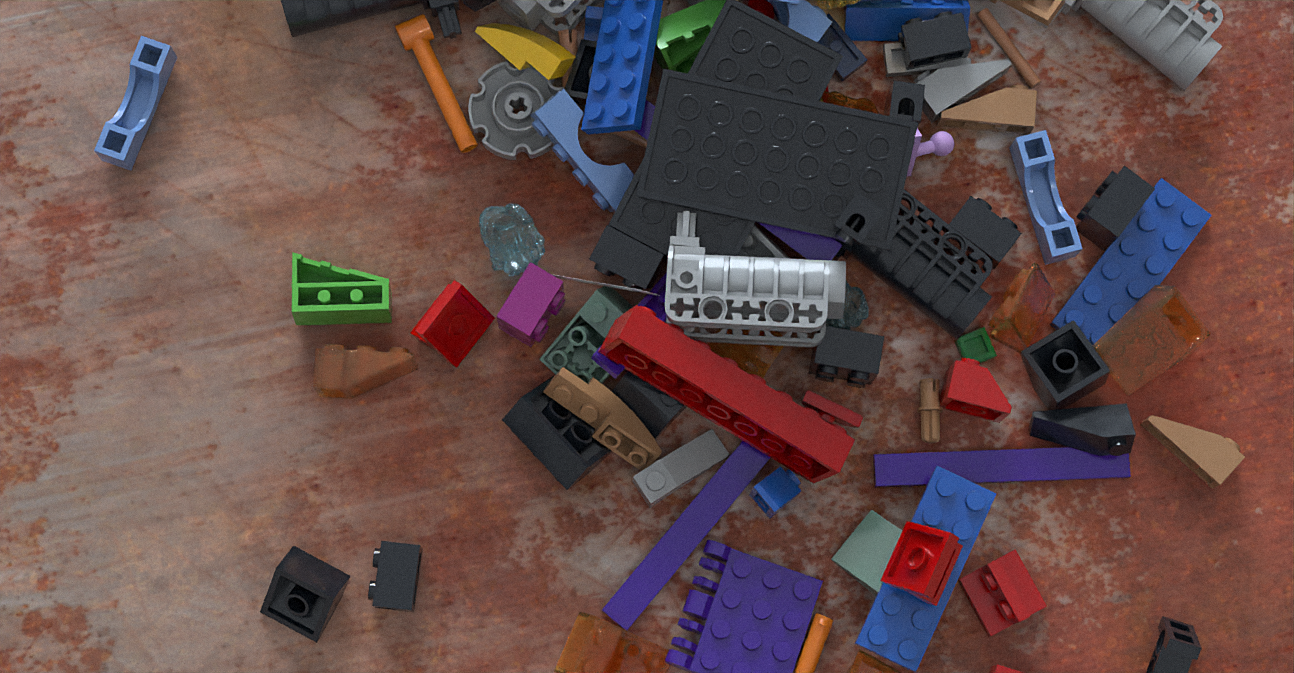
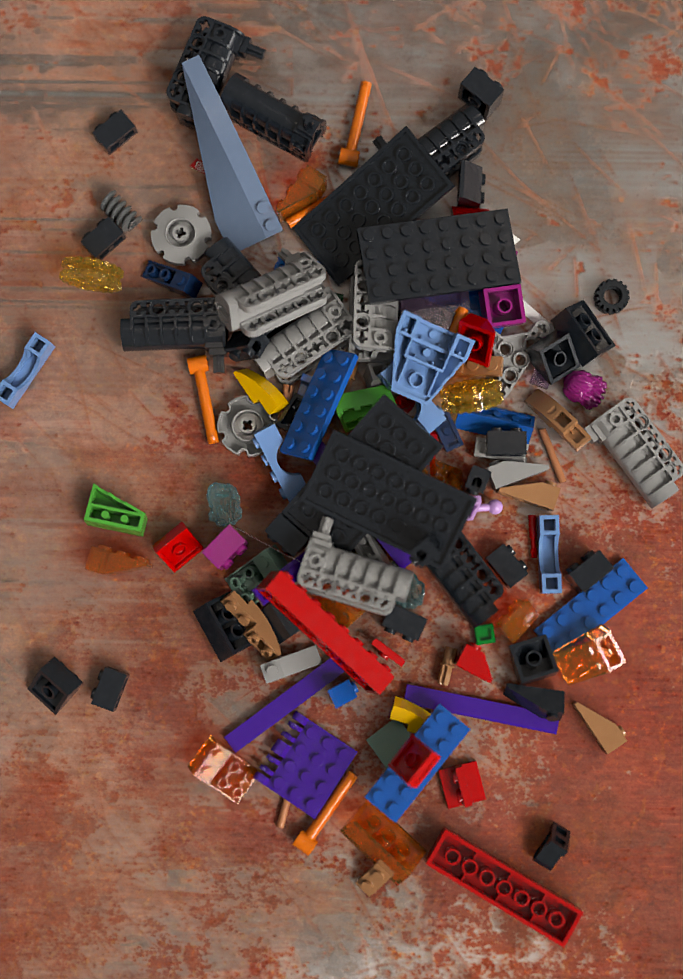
camera: 25 degrees right, 5 degrees up
none -> yellow slope [390,696,430,733]
none -> red piece [528,515,537,558]

